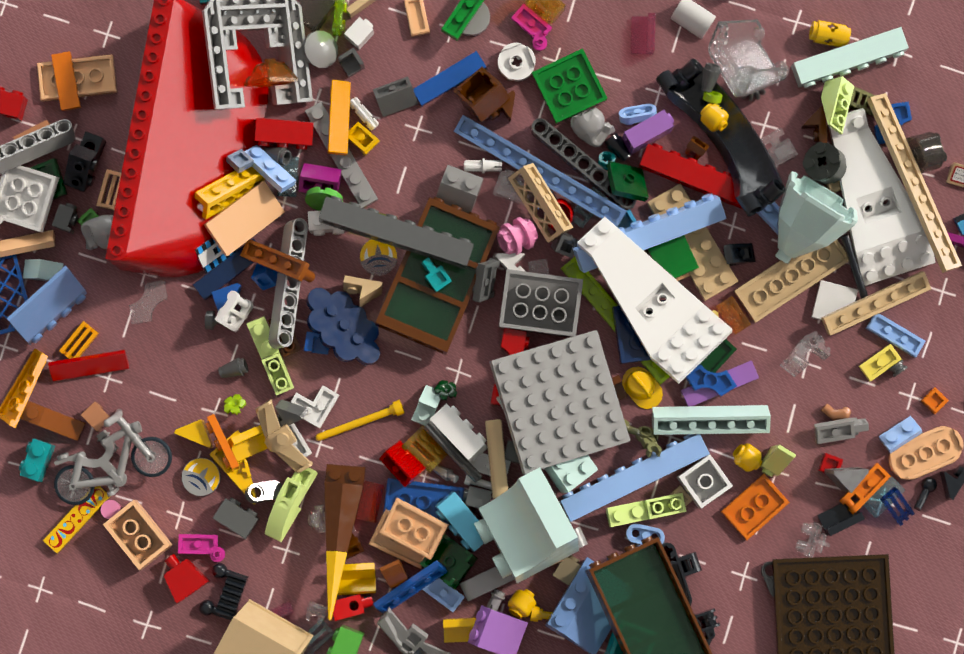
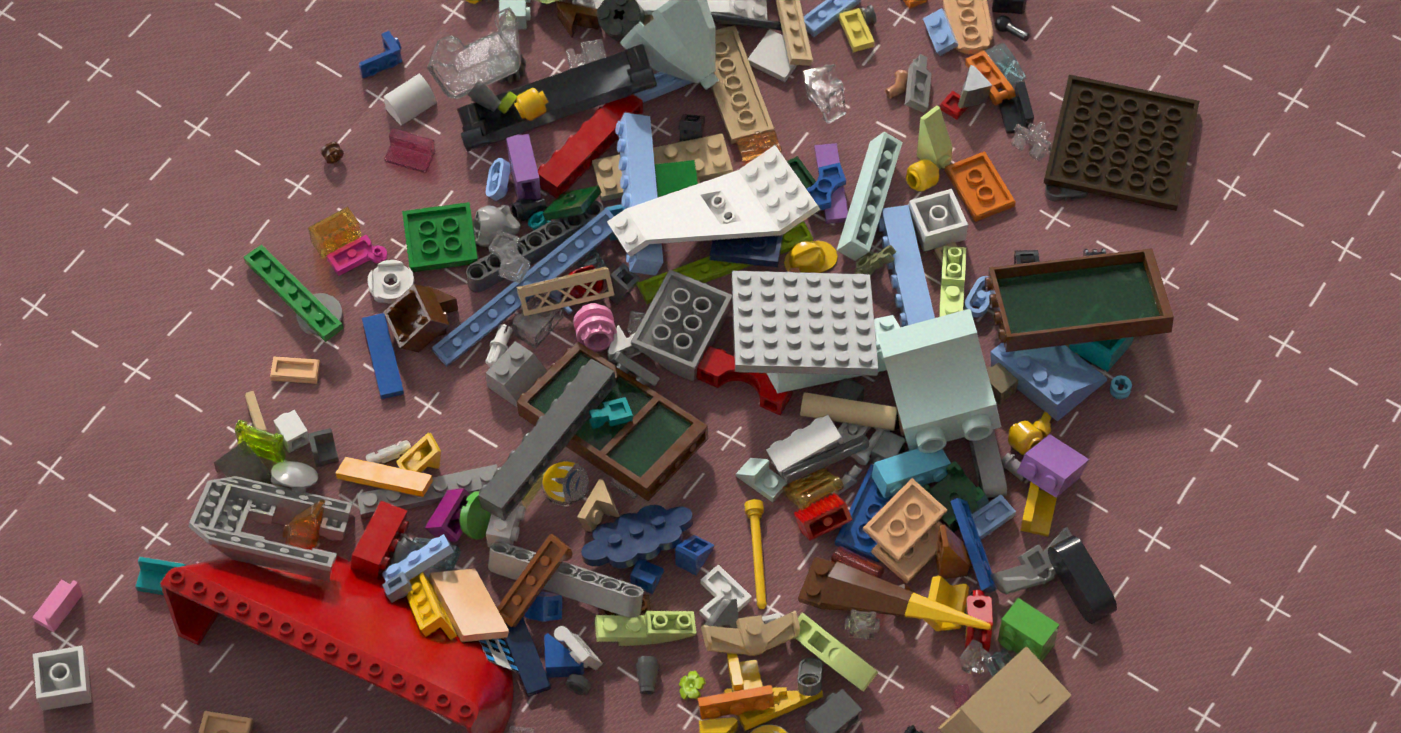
camera: 70 degrees left, 25 degrees down
dark grey panel [372,76,418,117] -> none
dark green plant [434,380,457,400] -> none
reddish brown tile [685,136,709,160] -> none
clear blue tile [880,486,915,526] -> none
none -> clear tile [489,230,530,283]
none -> blue slope [675,535,715,575]

